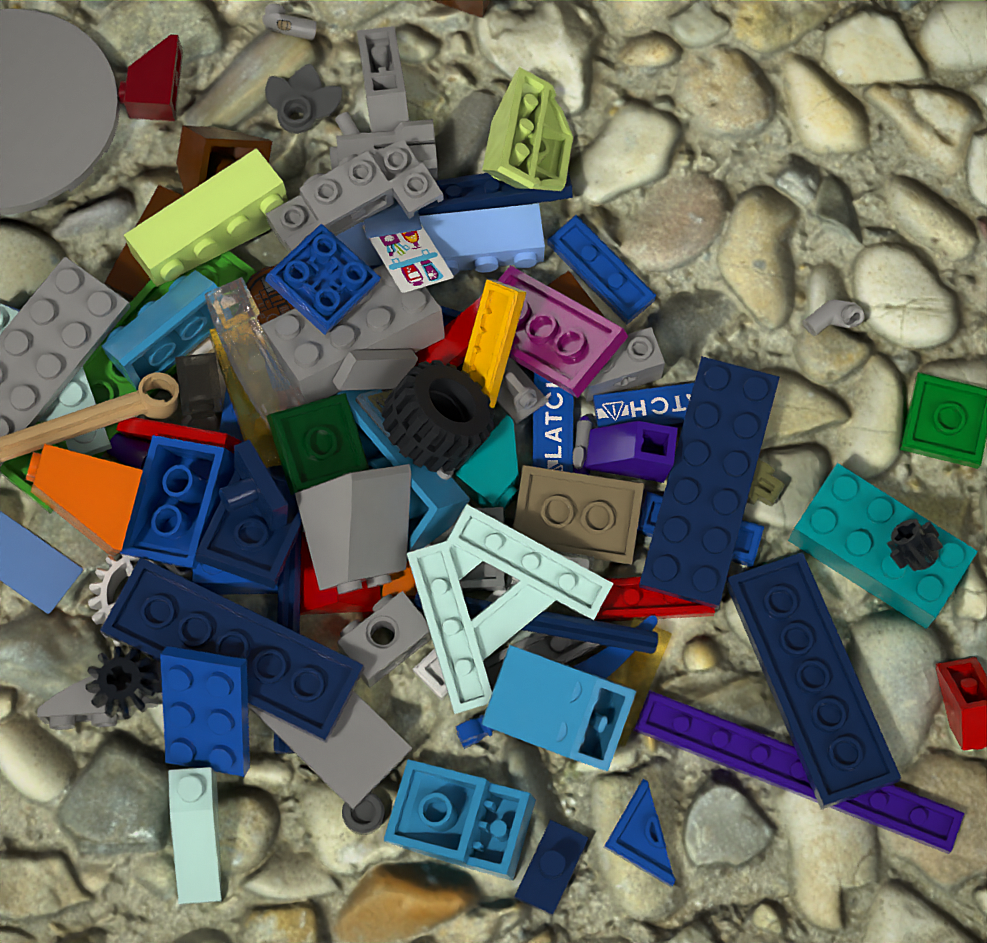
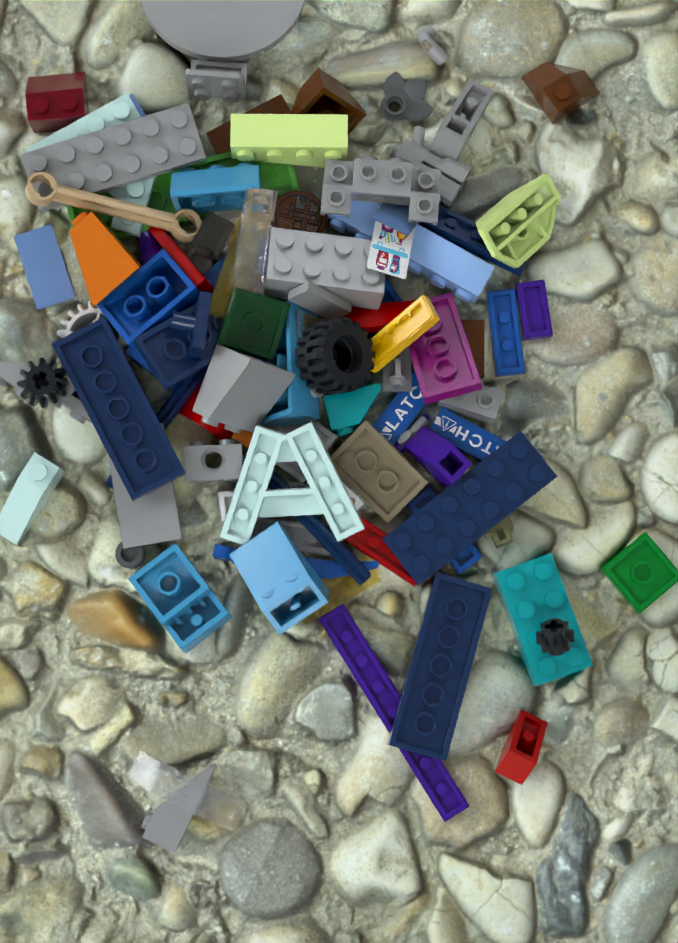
camera: 30 degrees right, 10 degrees up
dark red slope [119,34,183,122] -> none
blue plate [160,646,250,777] -> none
blue tile [265,223,381,335] -> none
dark blue tile [514,819,589,917] -> none
blue tile [604,779,676,887] -> none
light grey arm [803,299,864,336] -> none
none -> light grey bracket [185,59,248,103]
none -> dark purple tile [515,280,553,341]

